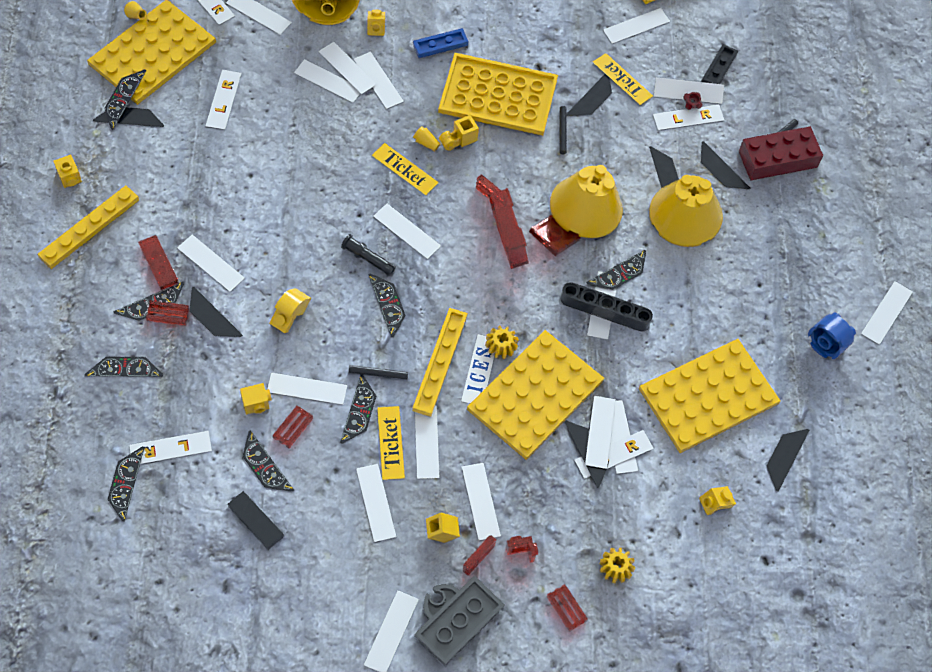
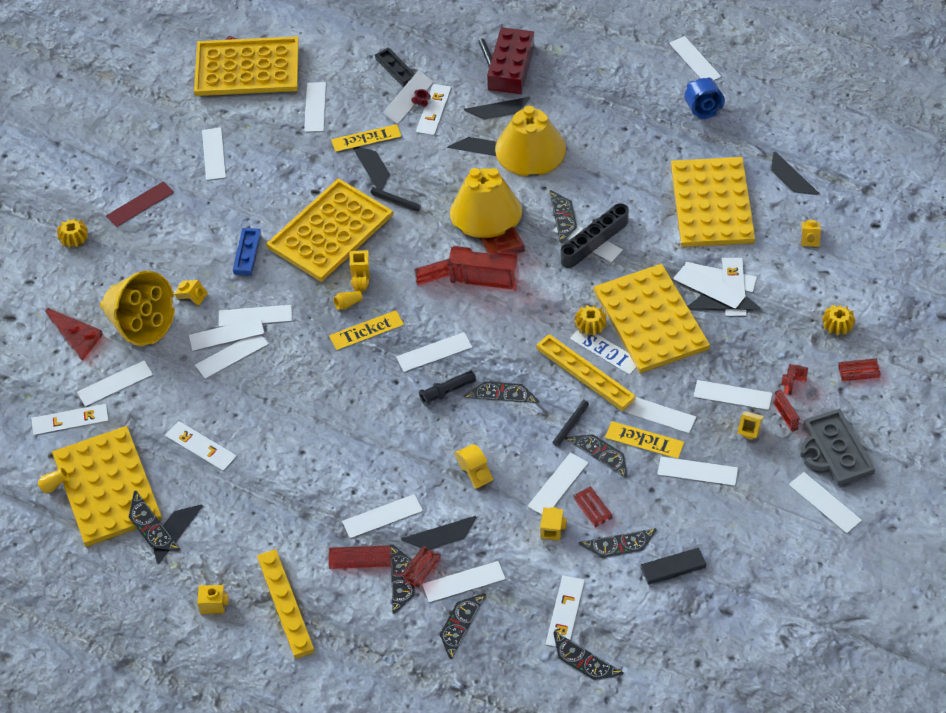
camera: 55 degrees left, 10 degrees down
none -> white sticker [422,561,505,602]

